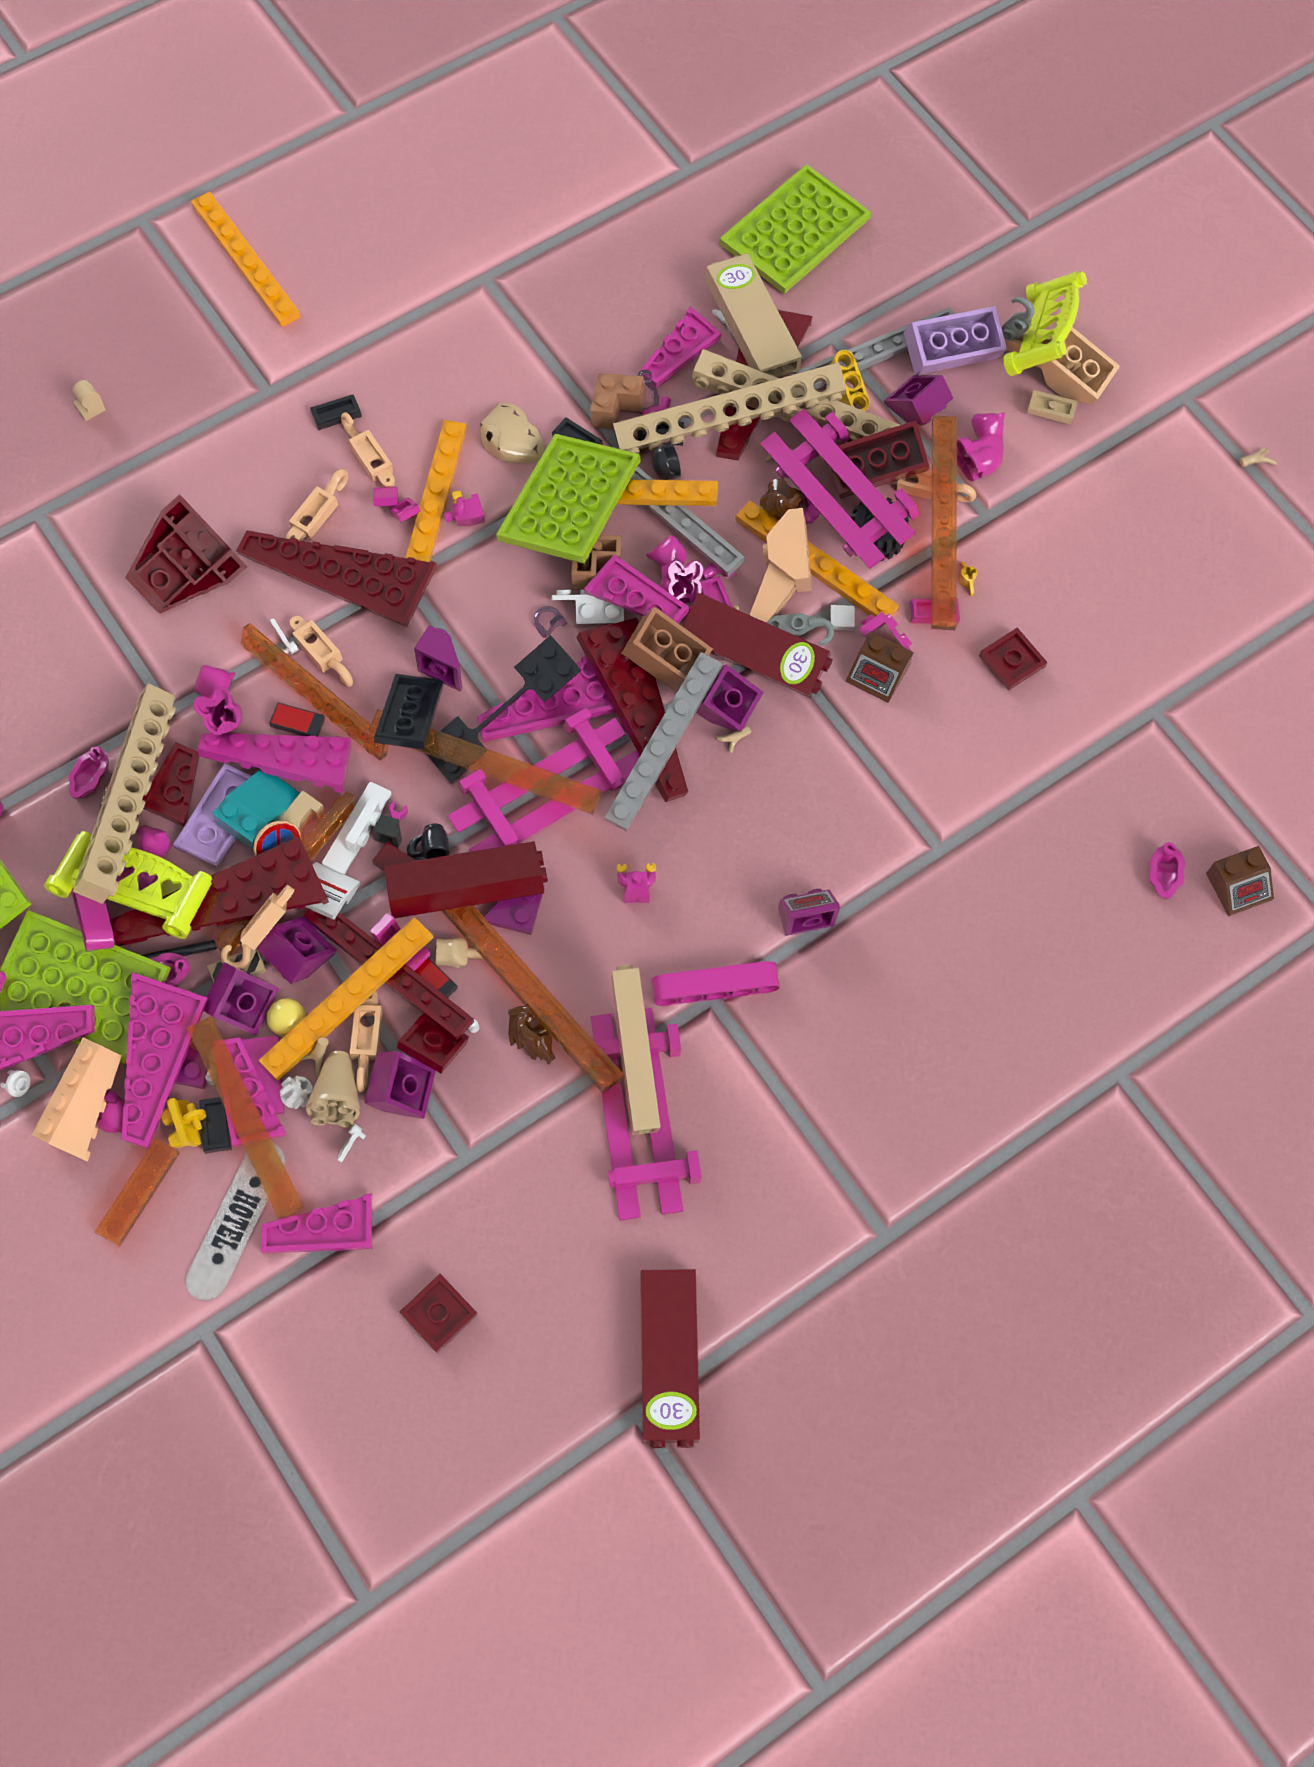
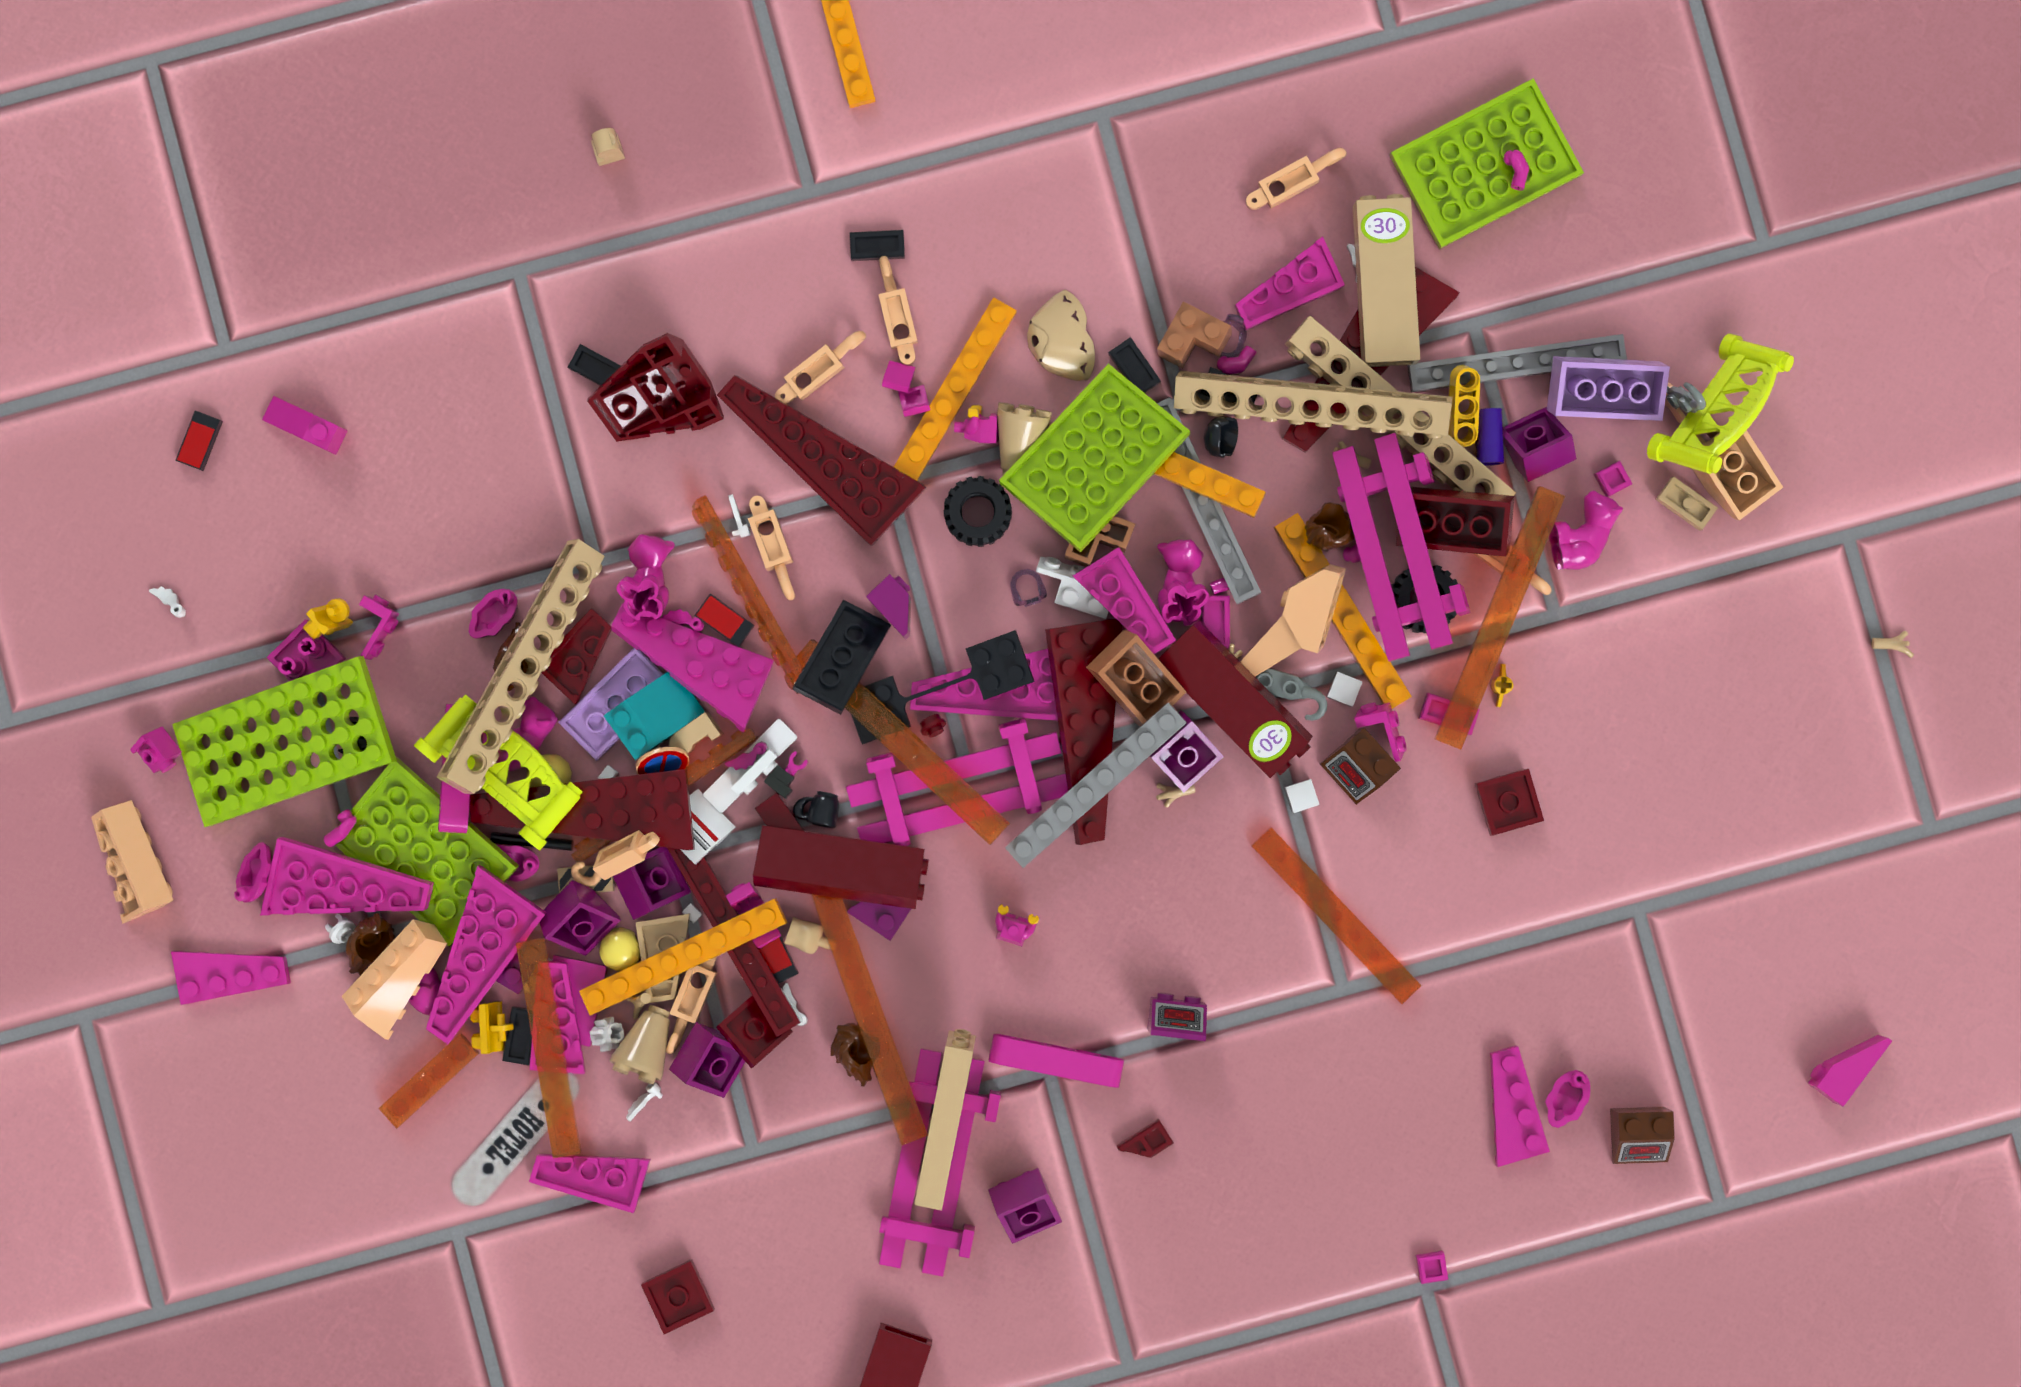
camera: 25 degrees right, 20 degrees up
none -> reddish brown hair [346,913,395,976]
none -> black tile [567,344,621,386]
none -> tan wing [635,913,690,1003]
none -> dark pink piece [661,609,704,632]
none -> white piece [682,903,703,924]
none -> dark pink piece [725,741,768,770]
none -> dark red plate [920,714,946,738]
none -> black tyre [944,476,1012,547]
none -> magenta slope [988,1168,1062,1244]
none -> tan cone [997,402,1052,475]
none -> dark red tile [1117,1119,1174,1158]
none -> light nougat piece [1246,148,1346,210]
none -> clear orange plate [1251,827,1422,1004]
none -> white tile [1284,779,1320,813]
none -> dark pink tile [1416,1251,1448,1284]
none -> dark purple pin [1476,408,1504,466]
none -> dark pink wing [1490,1045,1550,1167]
none -> dark pink arm [1504,149,1529,191]
none -> dark pink tile [1594,460,1632,497]

